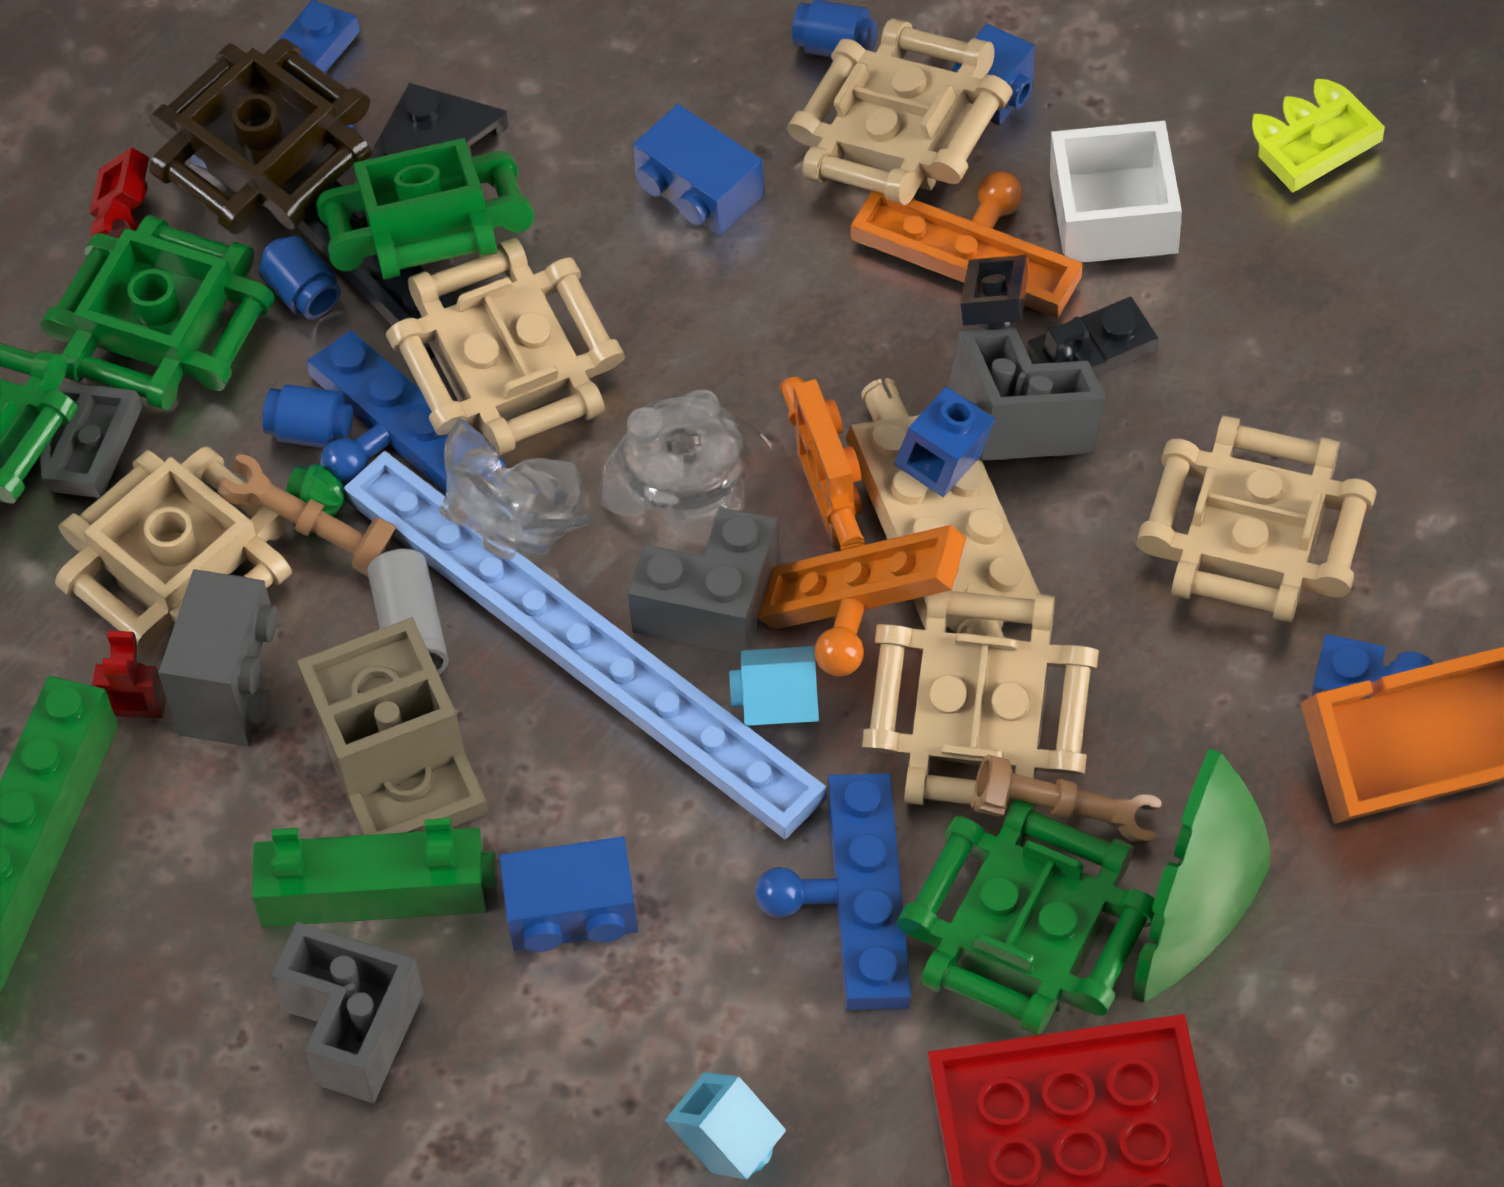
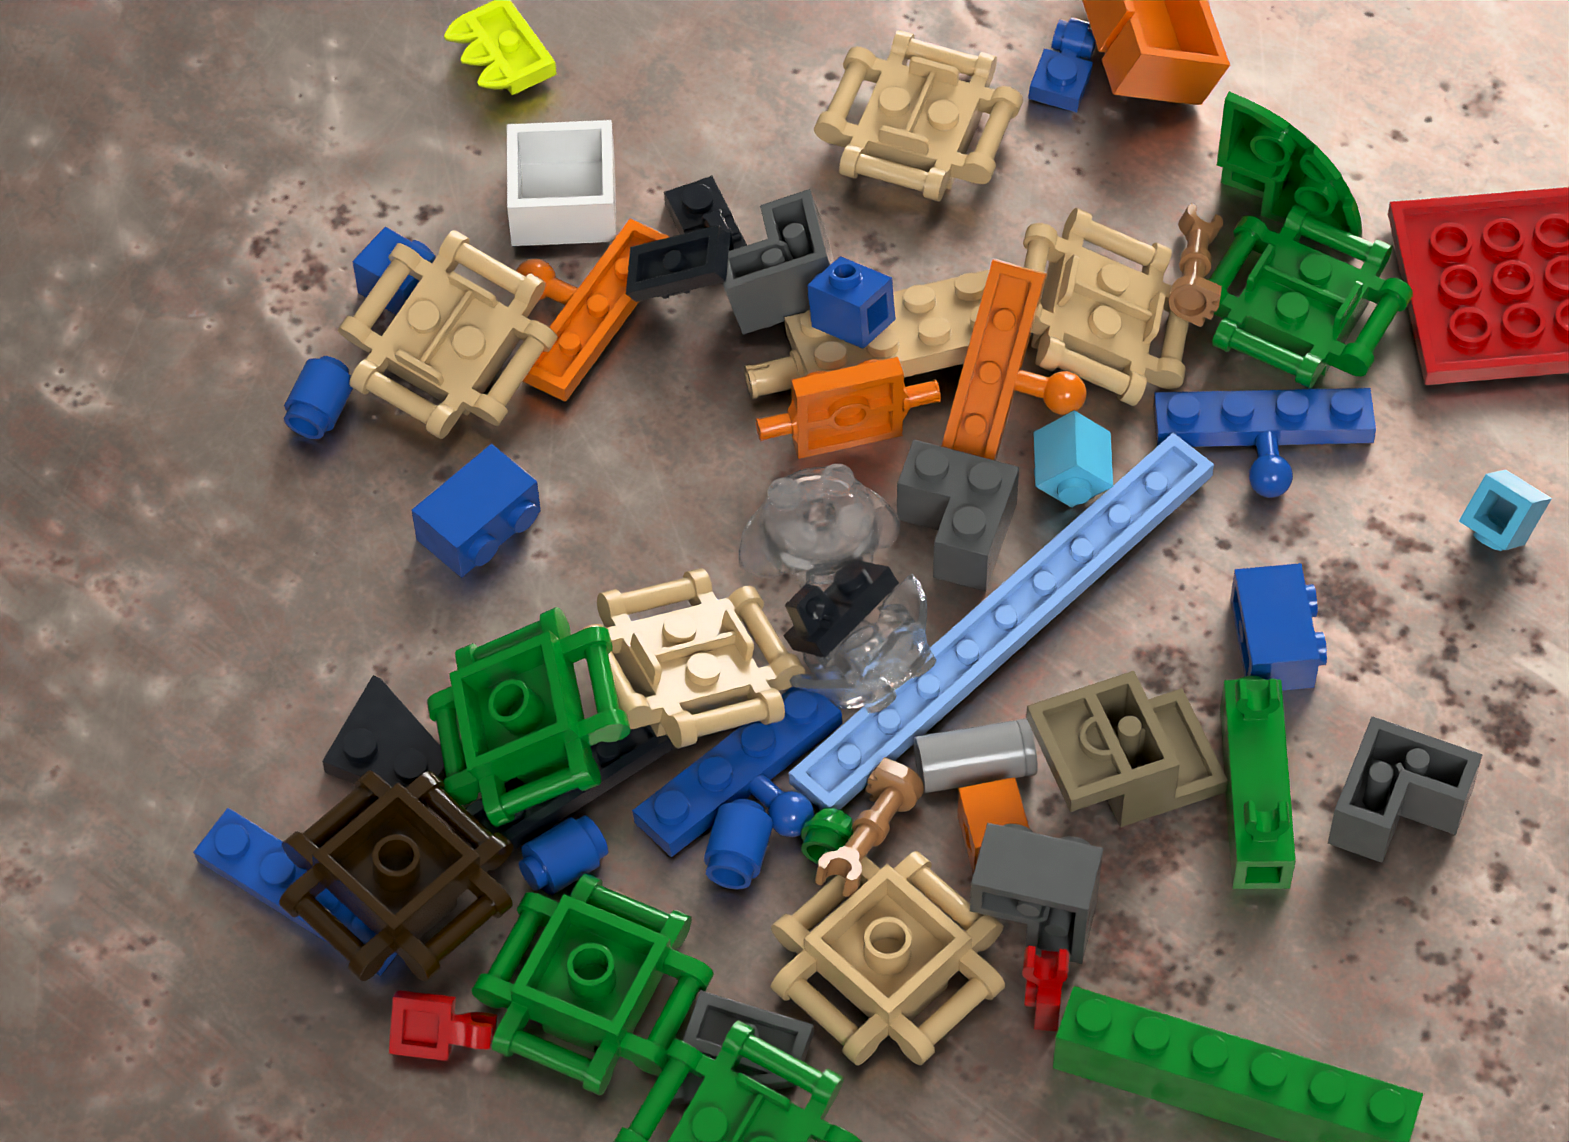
camera: 90 degrees left, 0 degrees up
none -> black hinge [783,560,899,658]
none -> orange brick [957,777,1030,875]

